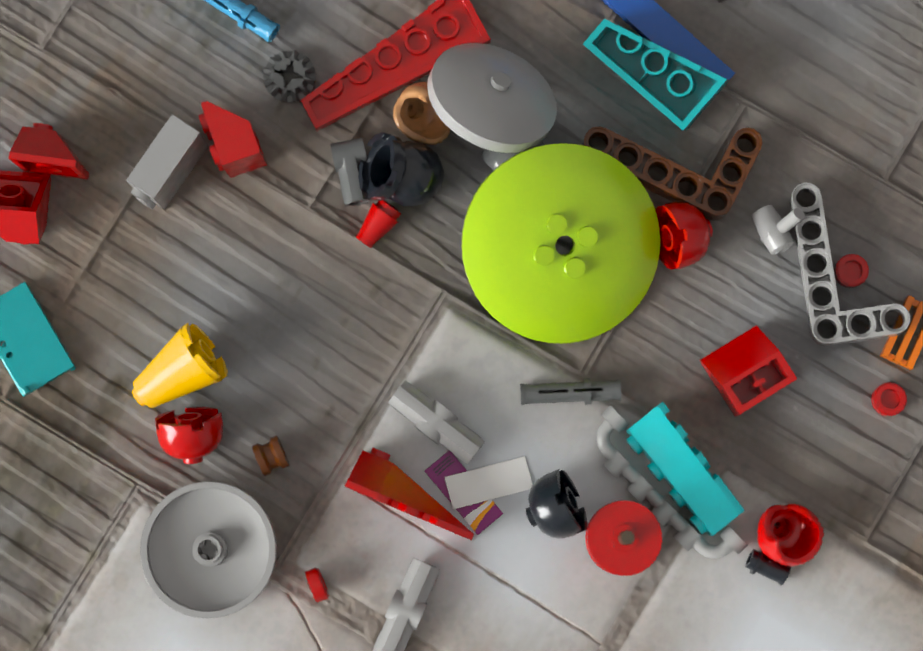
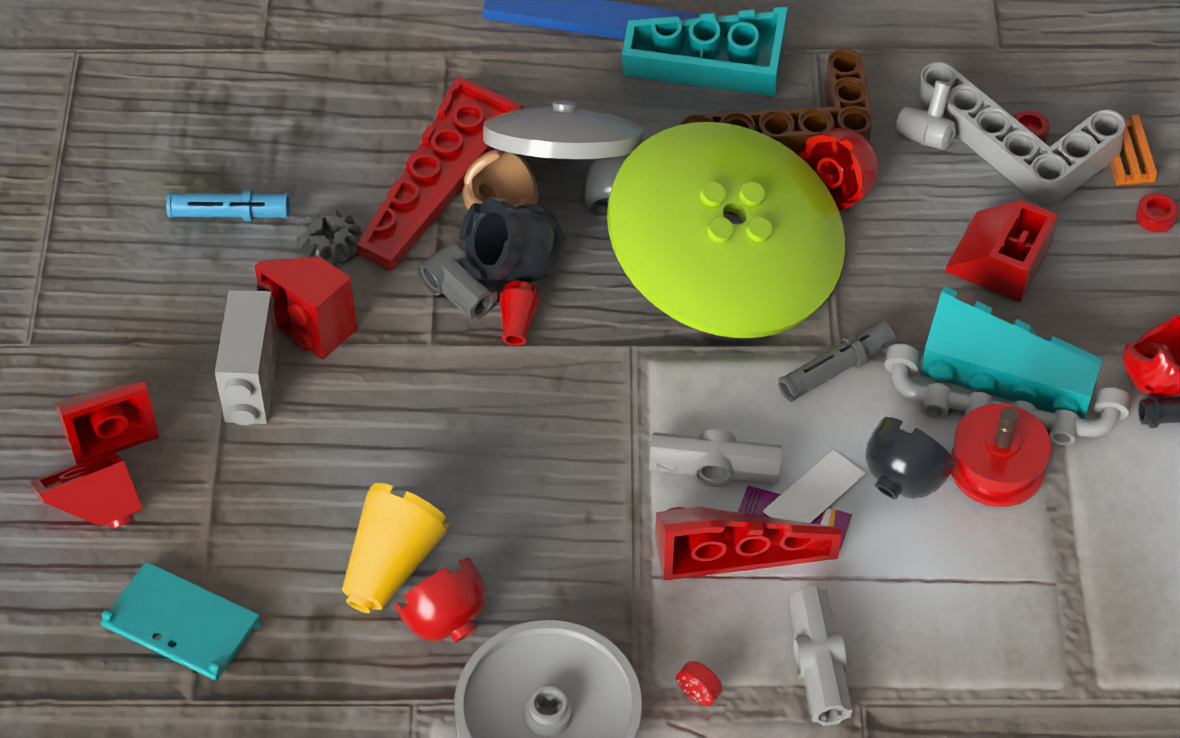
camera: 35 degrees left, 30 degrees down
reddish brown wheel [252,435,290,476] -> none

